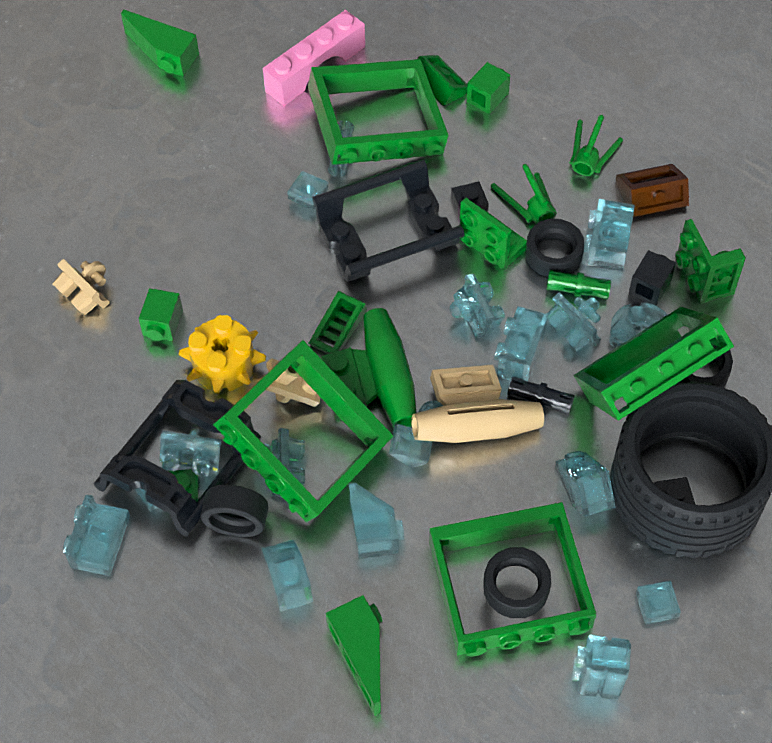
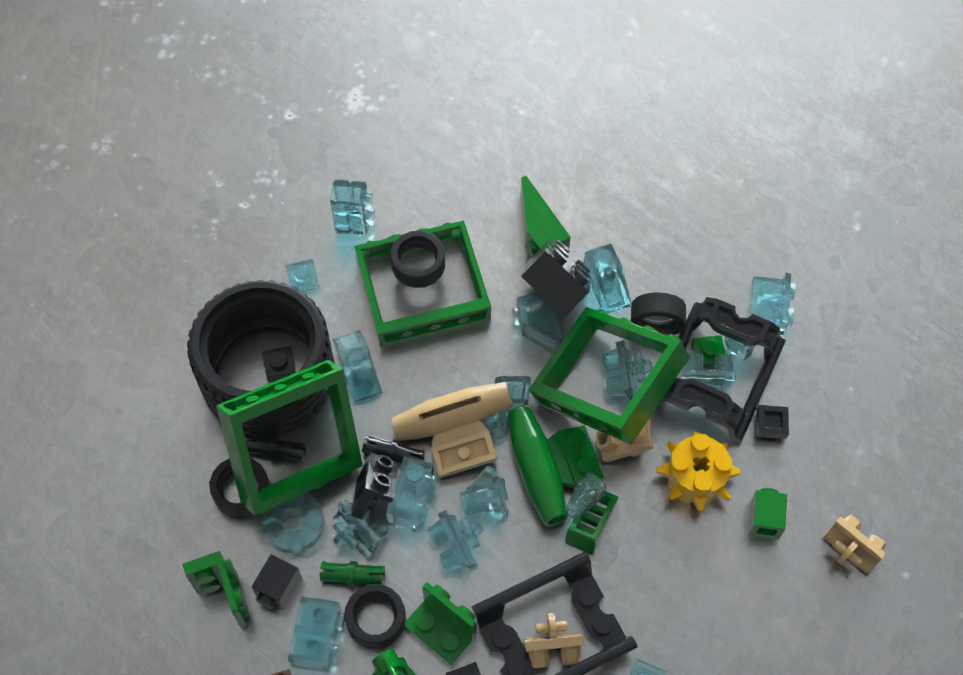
camera: 175 degrees right, 5 degrees up
none -> black bracket [351,452,398,520]
none -> clear light blue rock [460,466,508,520]
none -> black piece [521,238,591,318]
none -> tan hips [523,613,584,668]
none -> clear light blue cone [564,473,607,520]
none -> black plate [756,405,789,439]

